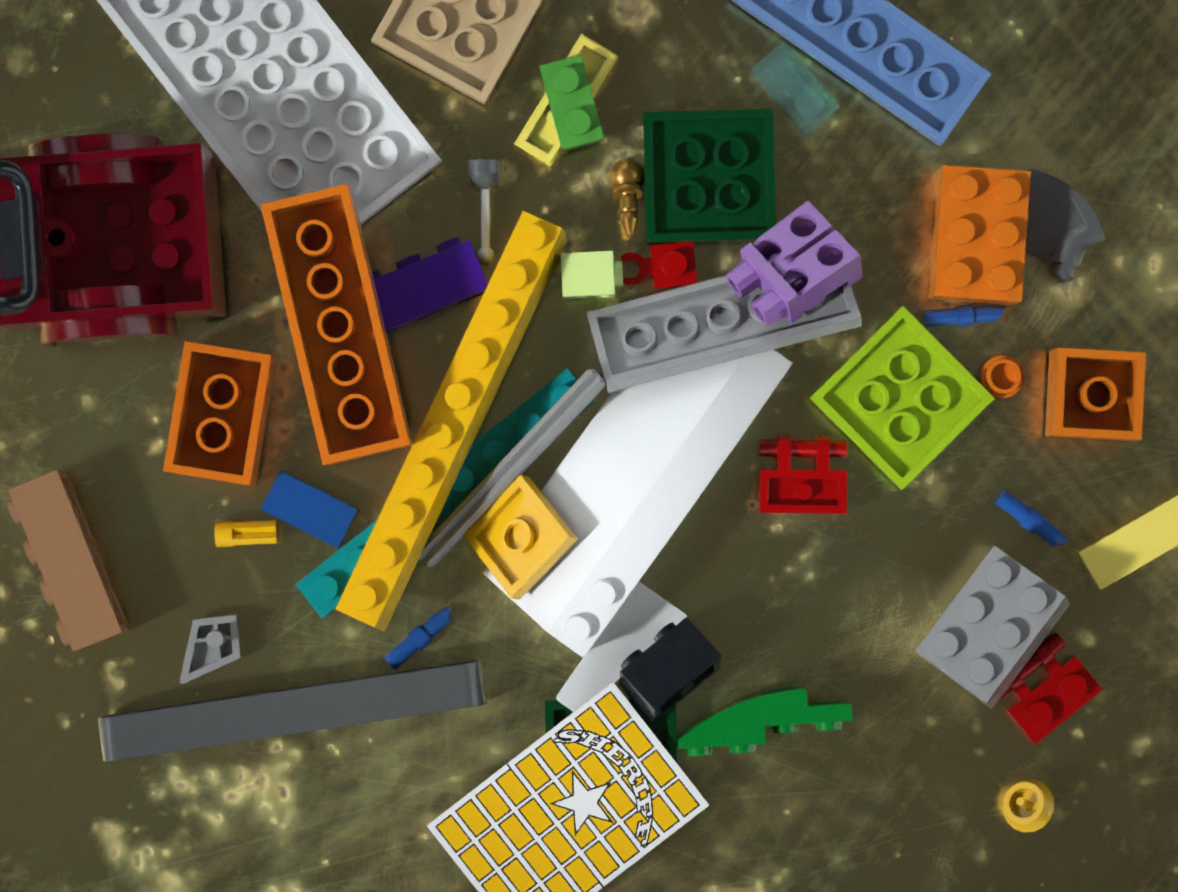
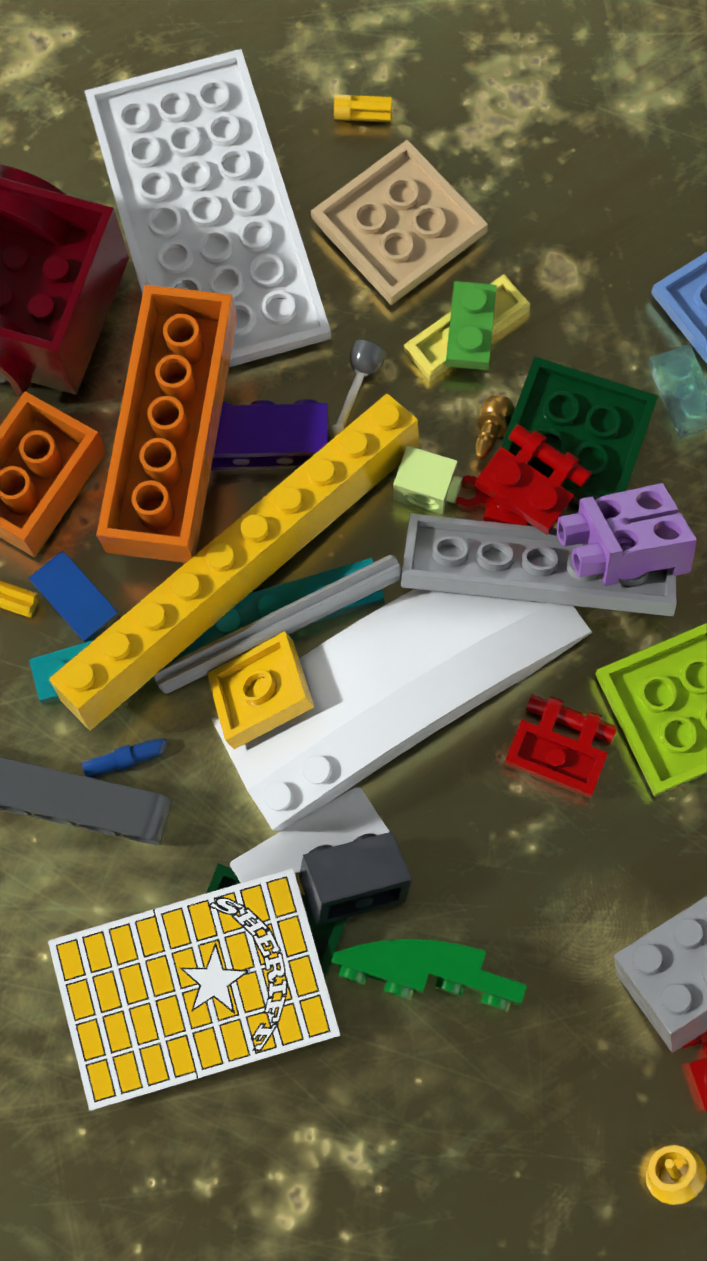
camera: 30 degrees right, 15 degrees down
none -> red plate [475,424,592,535]

